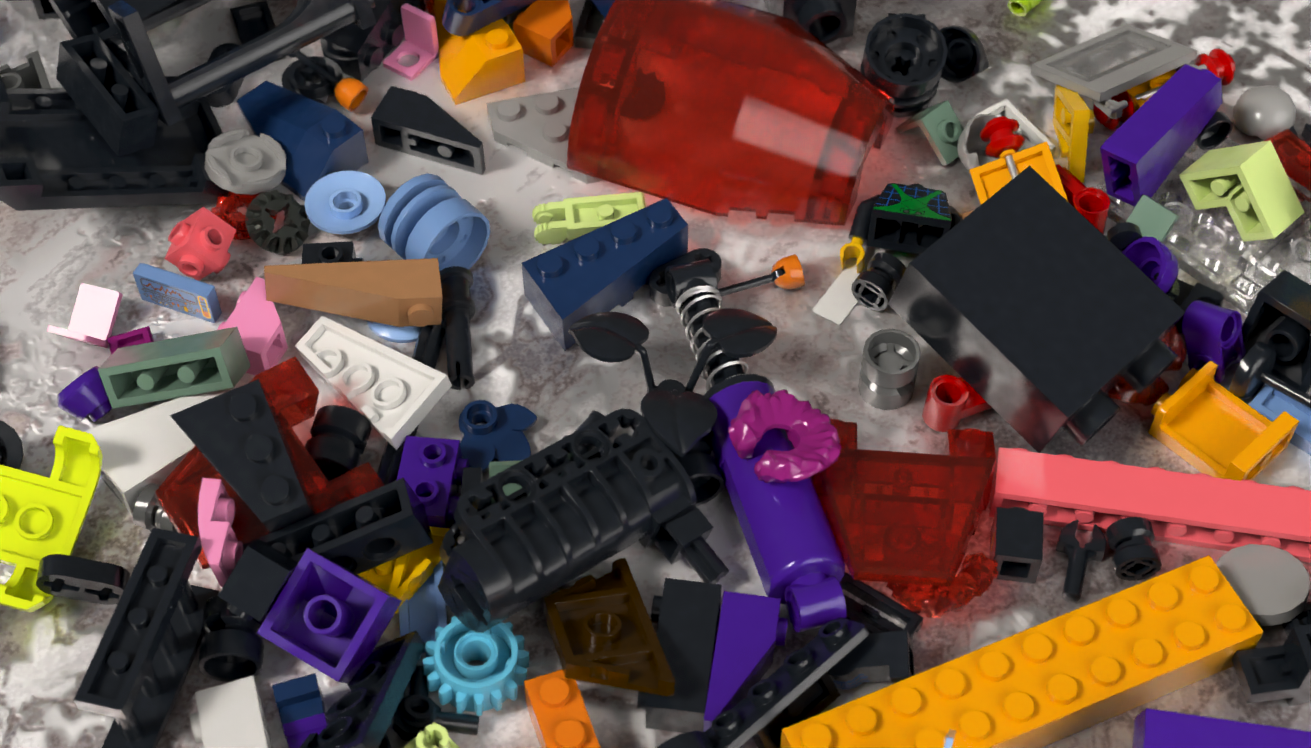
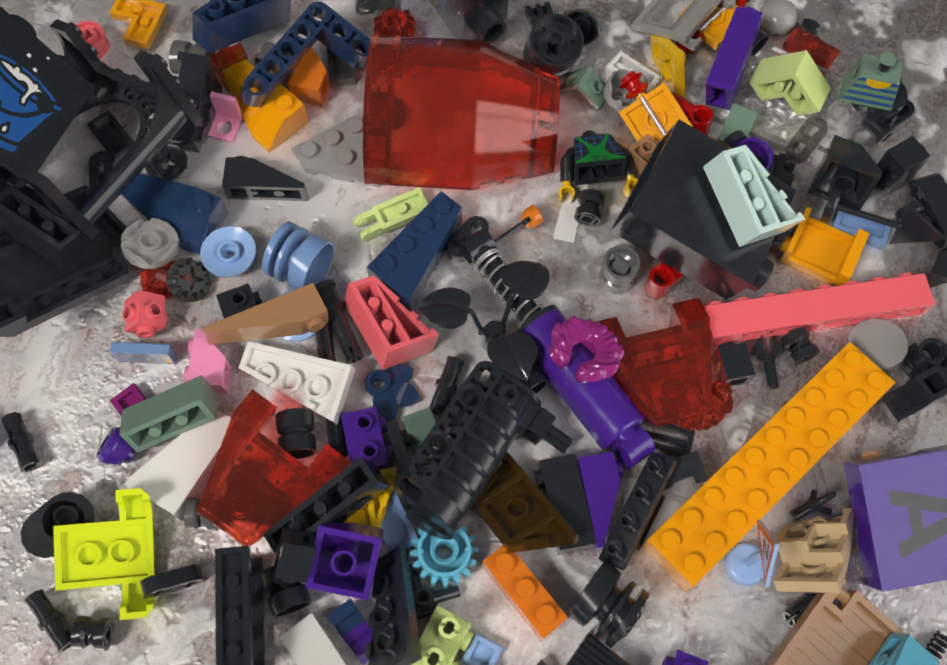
camera: 20 degrees left, 15 degrees up
bracket [47,283,123,348] -> none
black wedge [170,379,316,533] -> none
bright pink slope [198,478,243,587] -> none
orange hinge [287,50,369,112] -> none
dark purple piece [1182,300,1246,384] -> none
none -> coral wedge [344,275,439,370]
none -> light aqua wedge [703,145,805,247]
none -> clear smoke beam [785,116,828,164]

